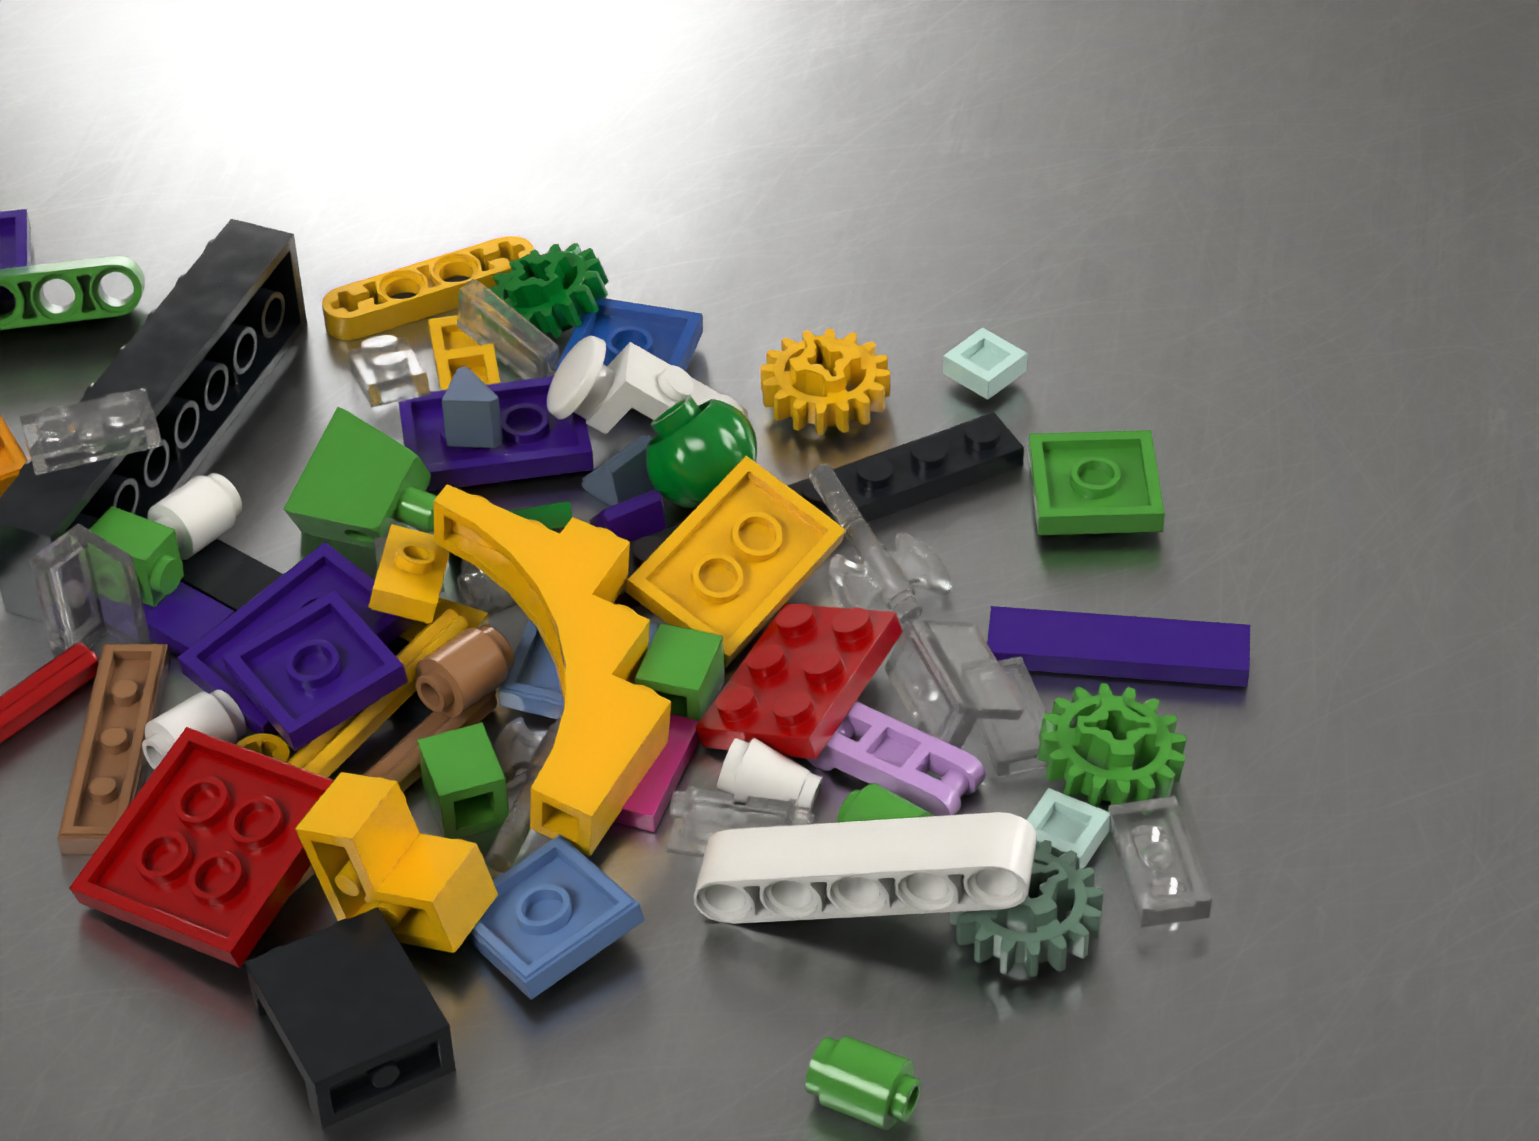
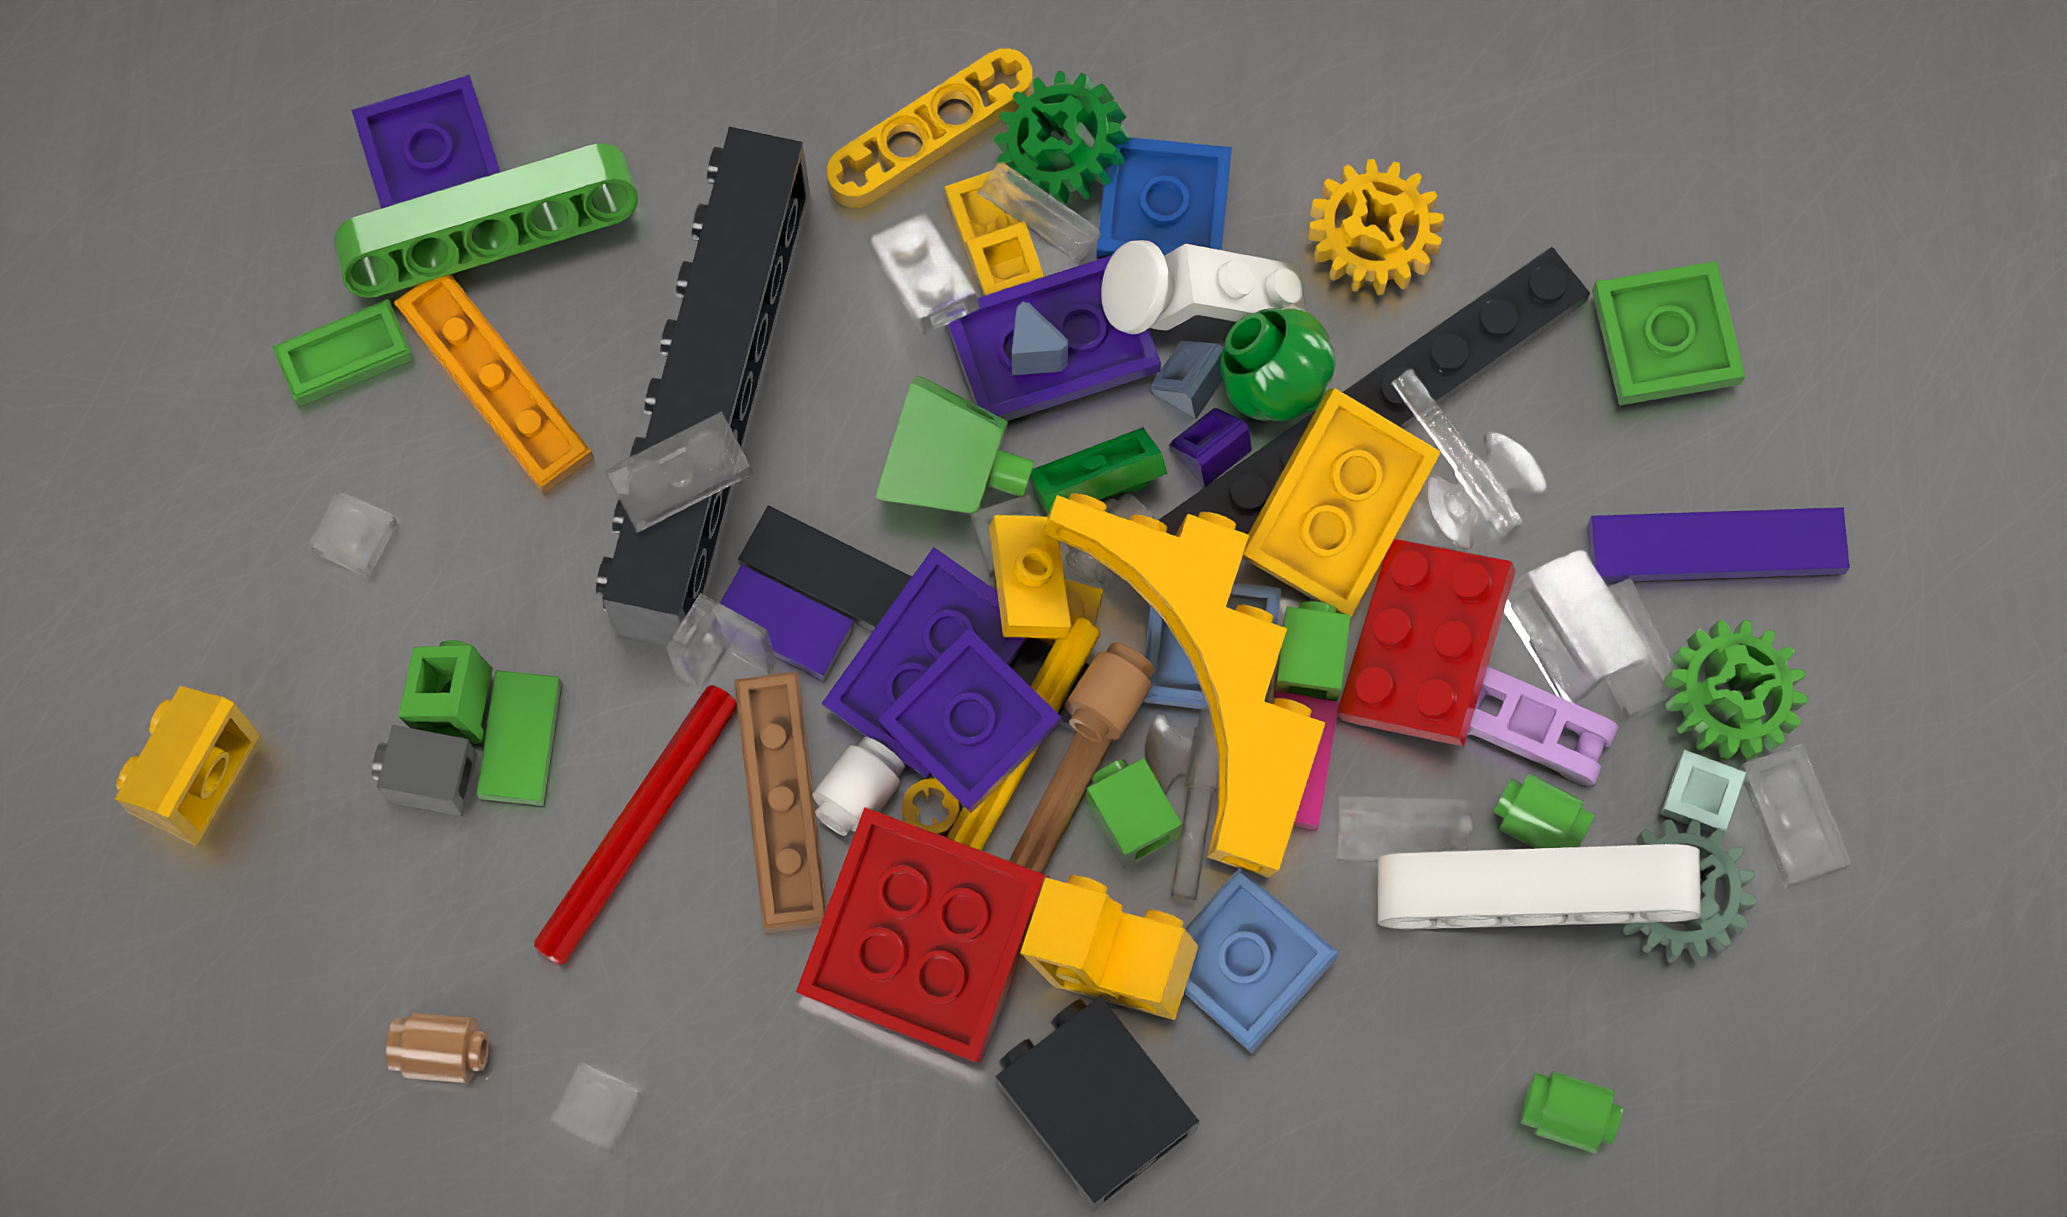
camera: 10 degrees left, 30 degrees up
bright green brick [74,506,184,607] -> none
white brick [148,473,242,560] -> none
white cone [717,738,823,816] -> none
light aqua plate [943,327,1028,400] -> none

